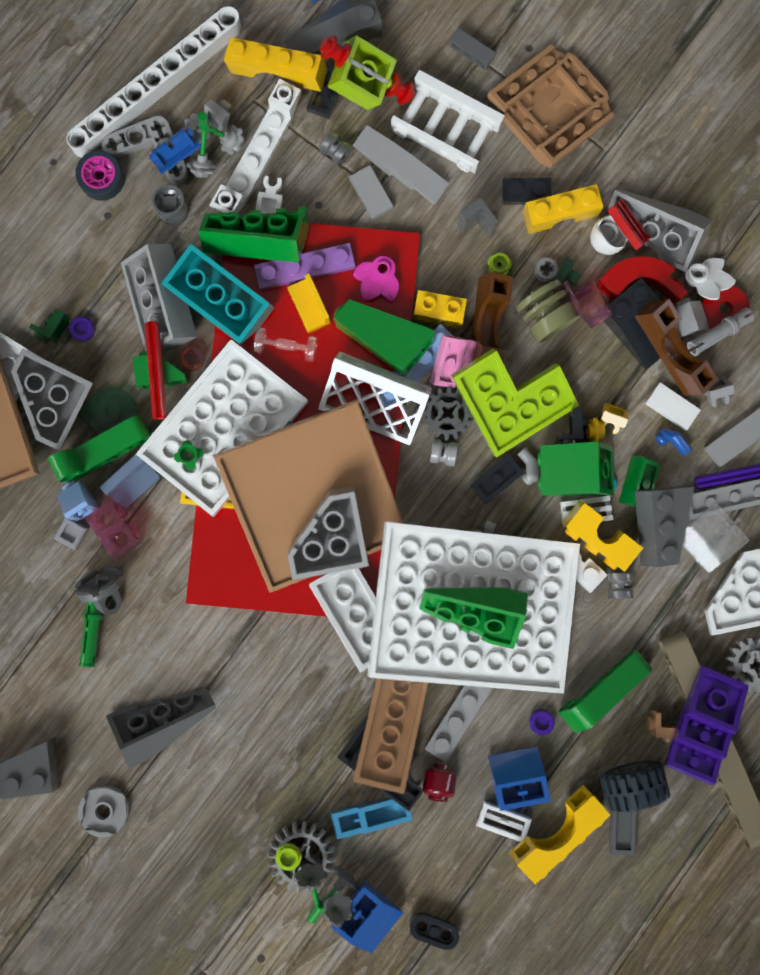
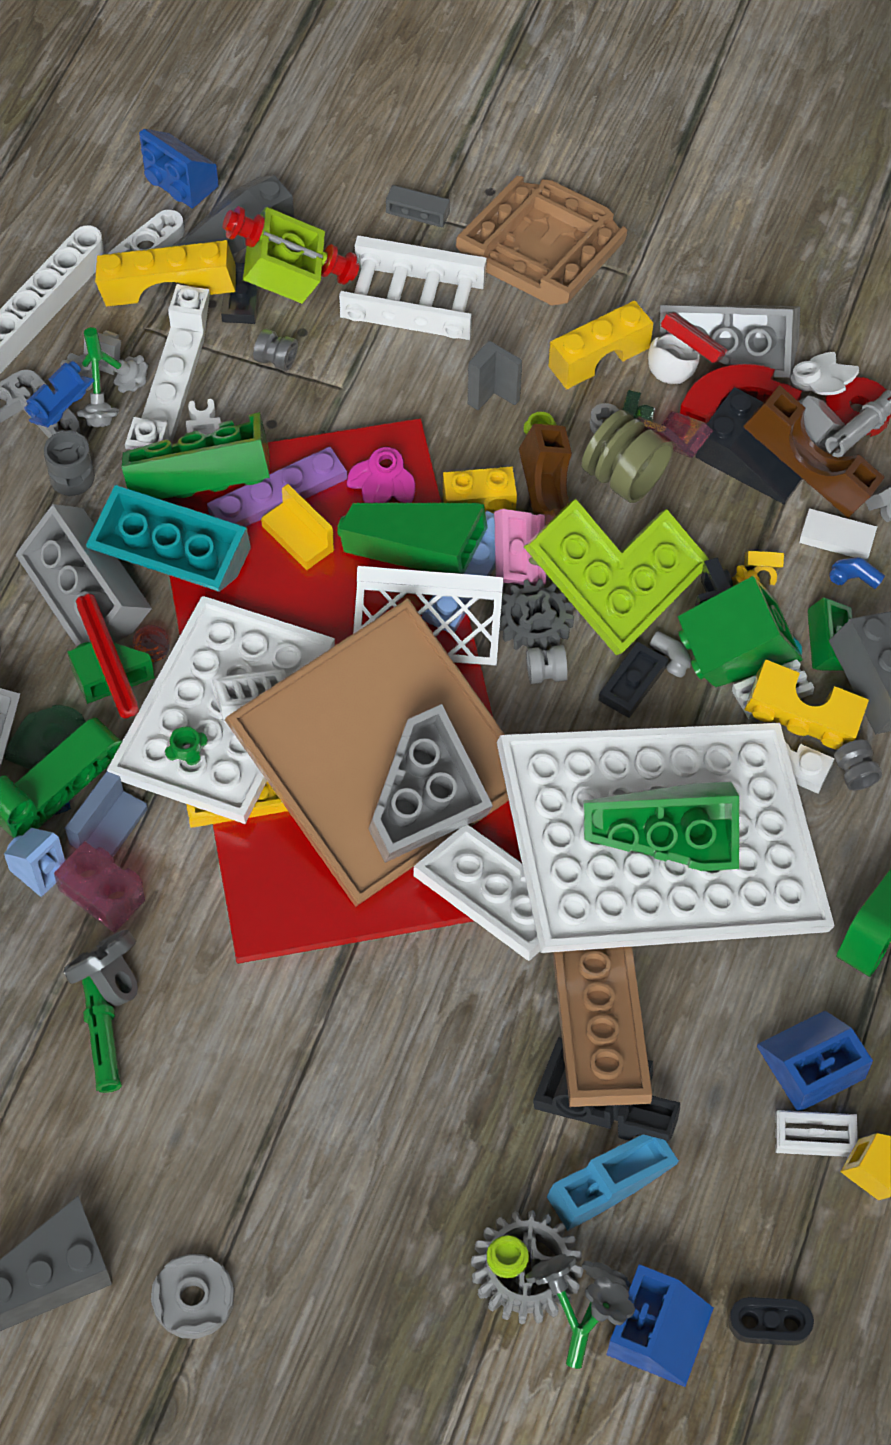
camera: 15 degrees left, 25 degrees down
light grey tile [53,518,89,550] -> none
dark grey wedge [106,688,216,769] -> none
clear wheel [254,327,317,362] -> none
light grey tile [349,165,393,220] -> none
light grey slope [352,125,449,204] -> none
dark red head [422,763,457,802] -> none
light grey plate [424,685,492,763] -> none
black plate [502,178,552,205] -> none
dark purple tile [529,709,555,735] -> none
none -> white beam [108,210,184,254]
none -> white slope [212,669,287,723]

